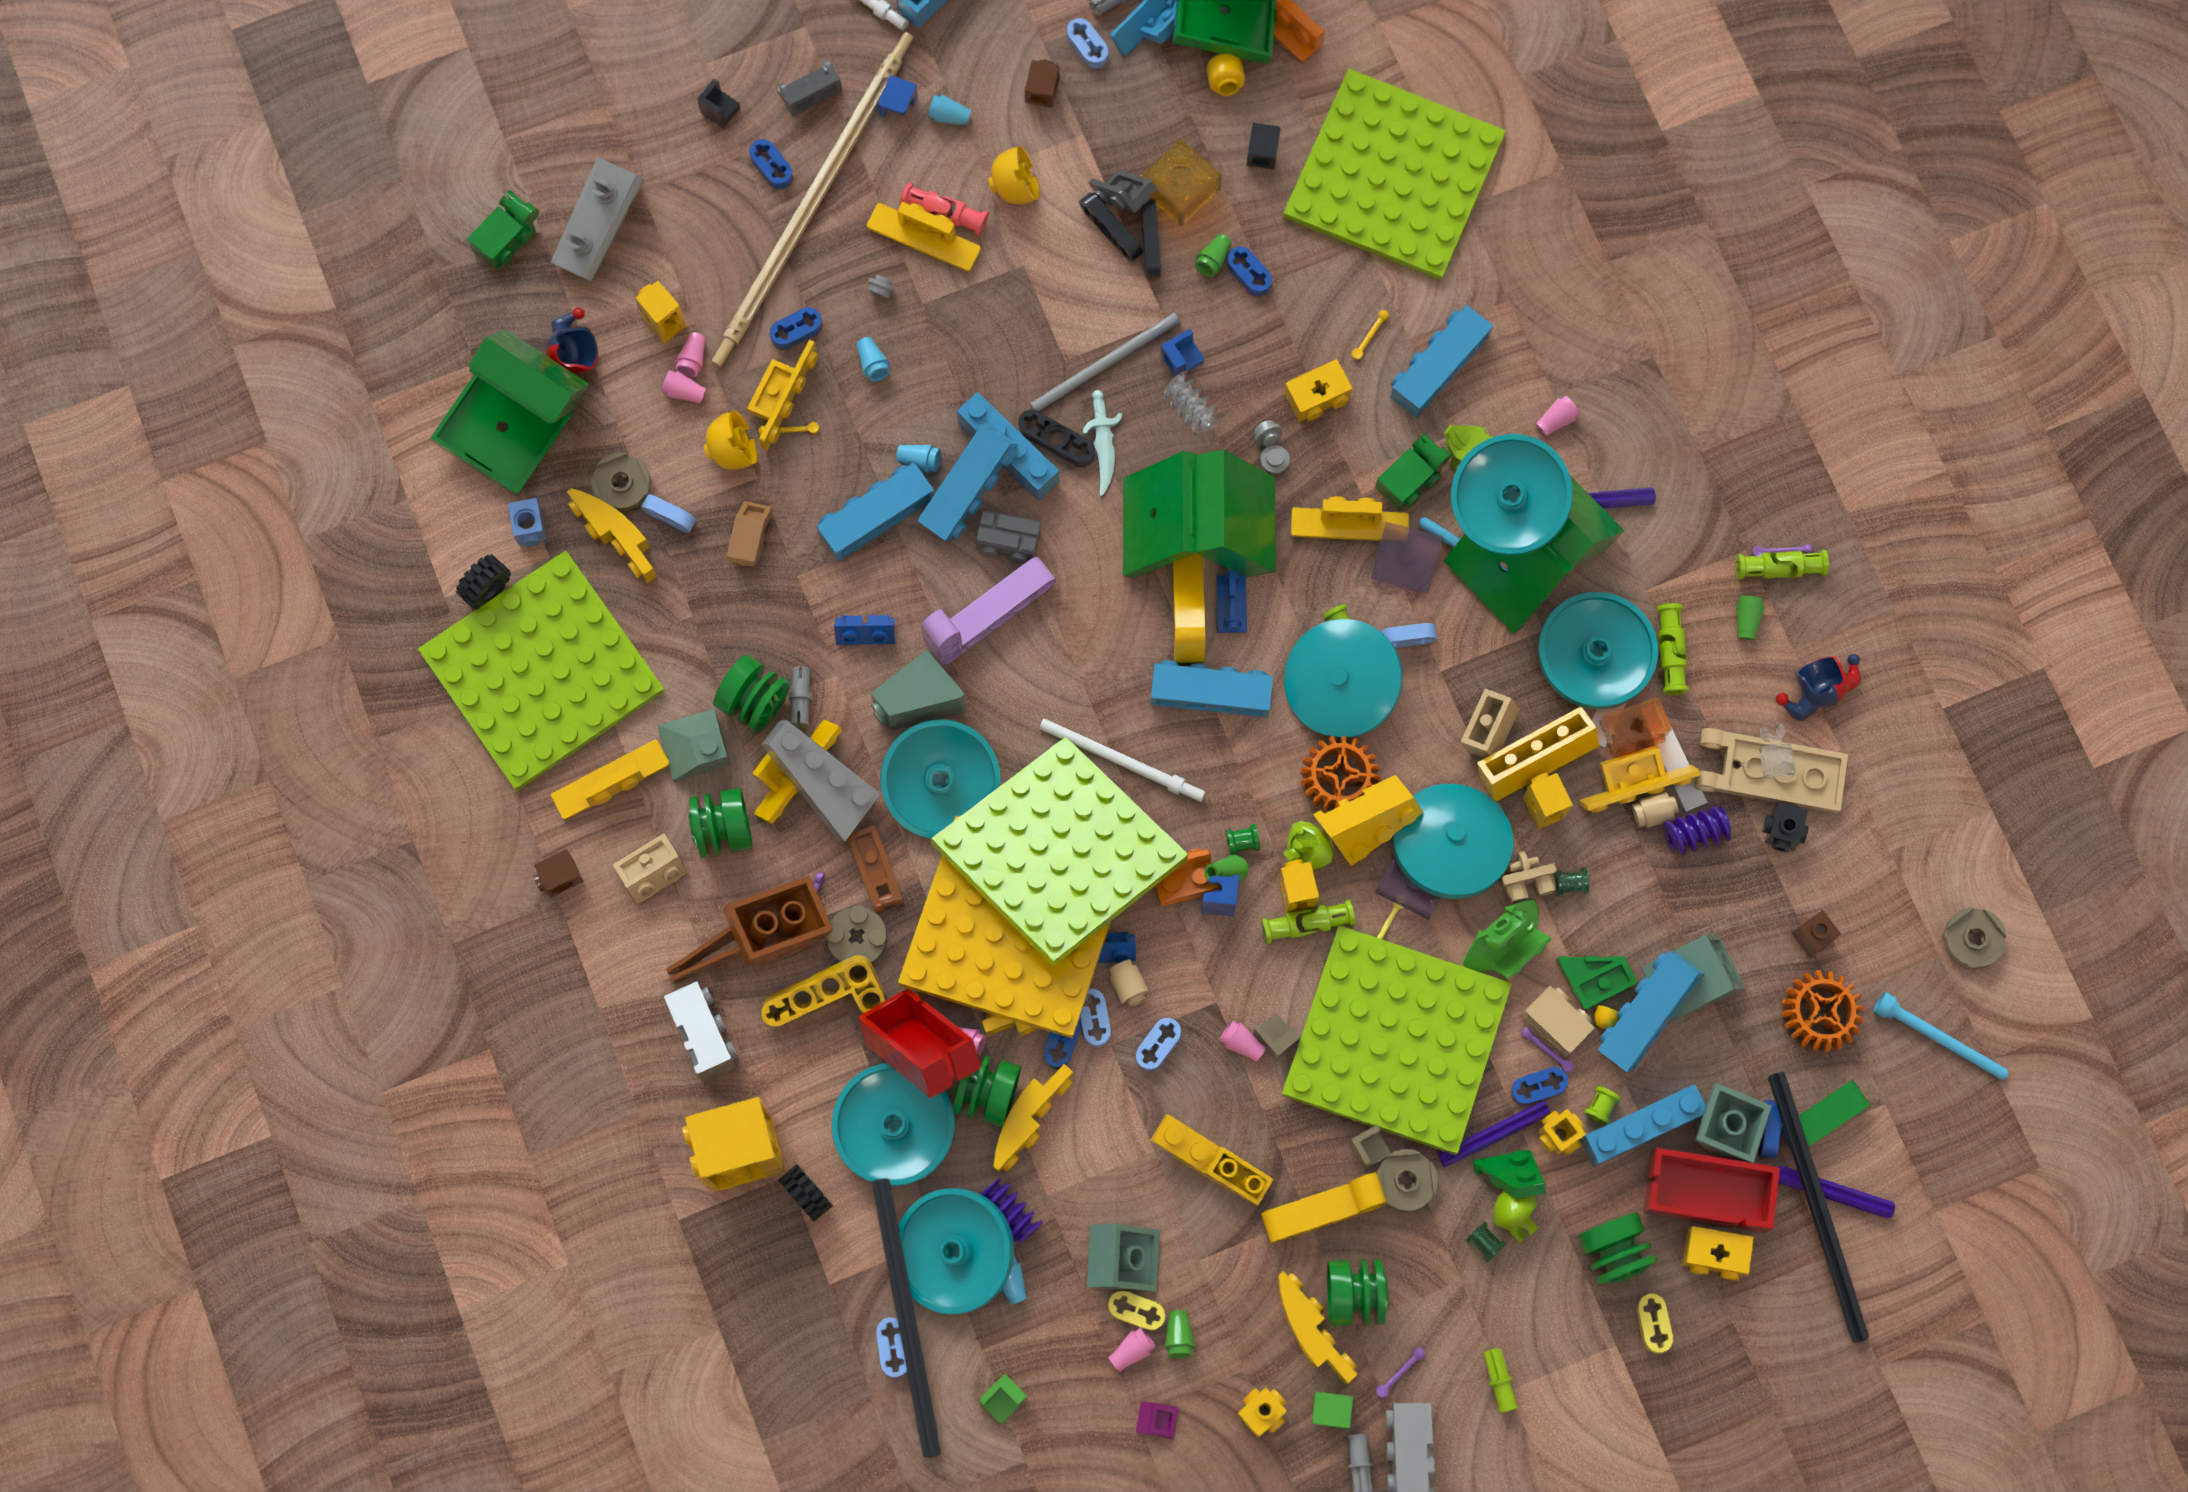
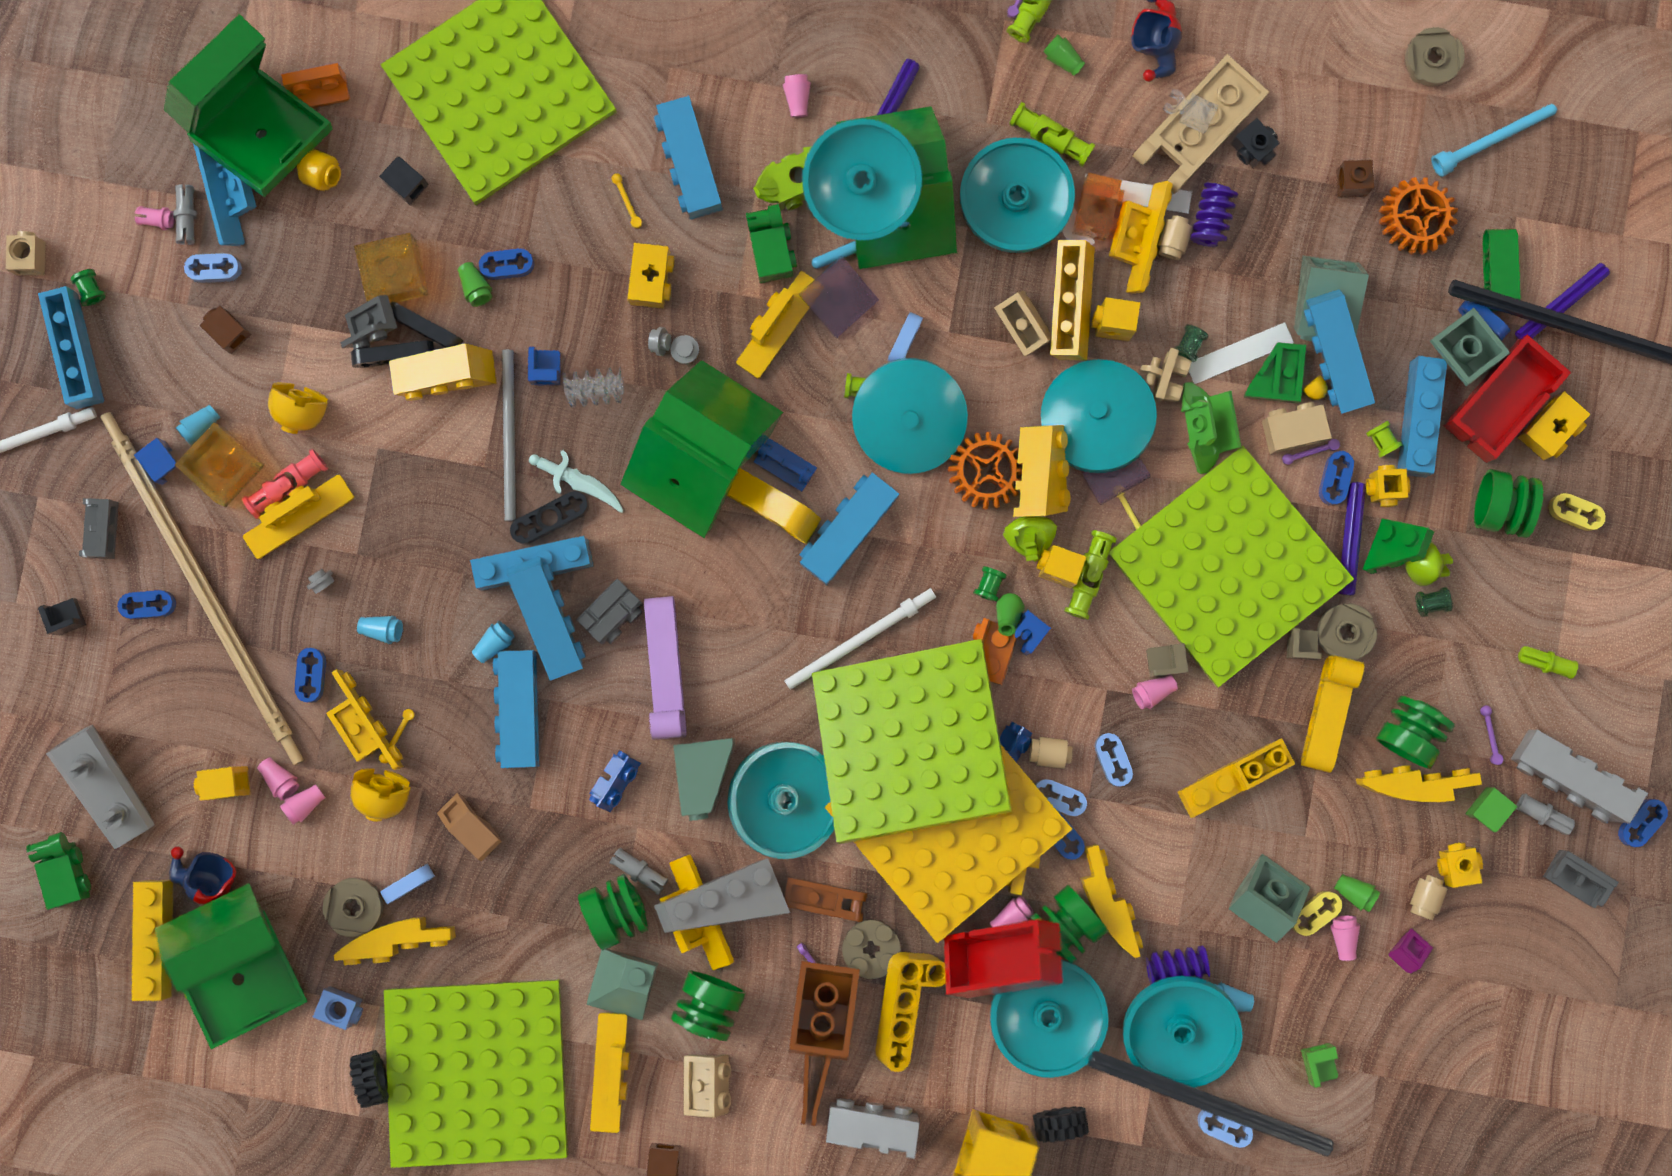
camera: 55 degrees left, 10 degrees up
none -> yellow brick [132,880,173,1001]
none -> clear yellow brick [174,422,265,507]
none -> yellow wedge [389,343,497,401]
none -> white sticker [1189,322,1294,384]
none -> tan brick [1410,875,1448,920]

